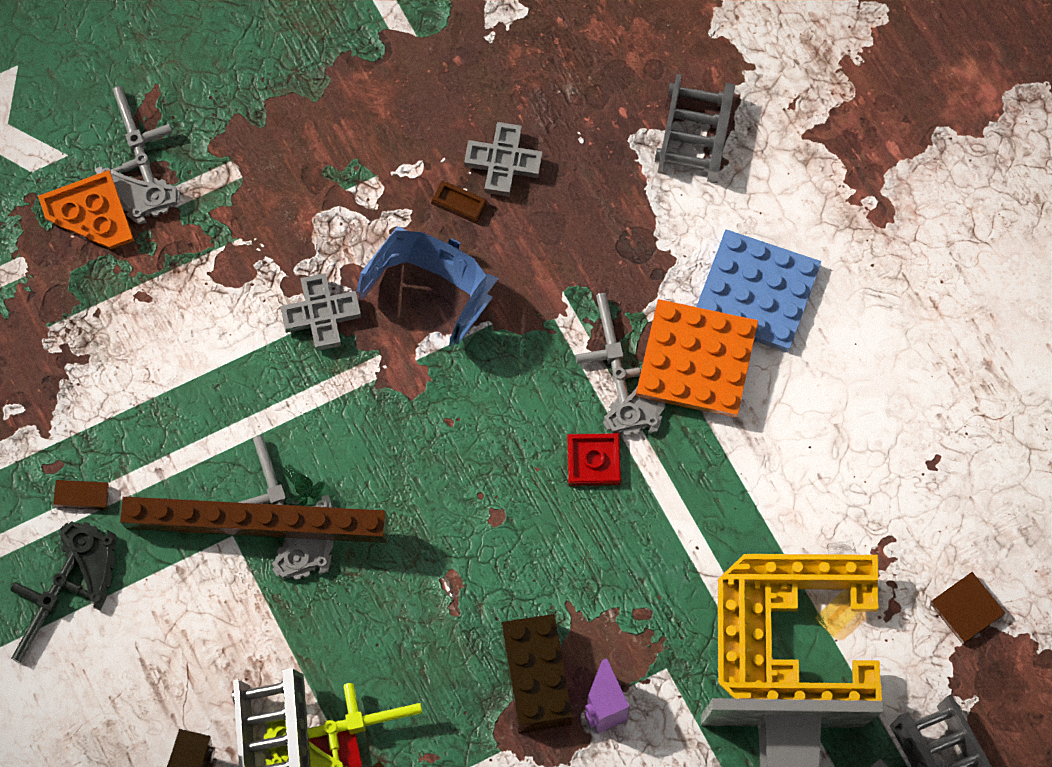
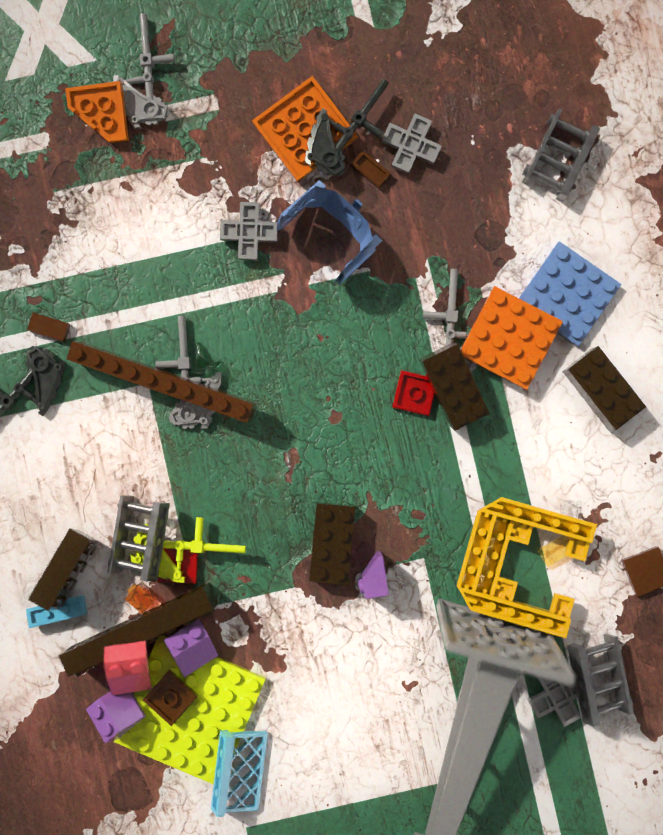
camera: 20 degrees right, 20 degrees up
none -> orange plate [252,76,358,183]
none -> pearl dark grey bar [305,79,389,177]
none -> dark brown brick [419,342,490,431]
none -> dark brown brick [562,346,646,431]

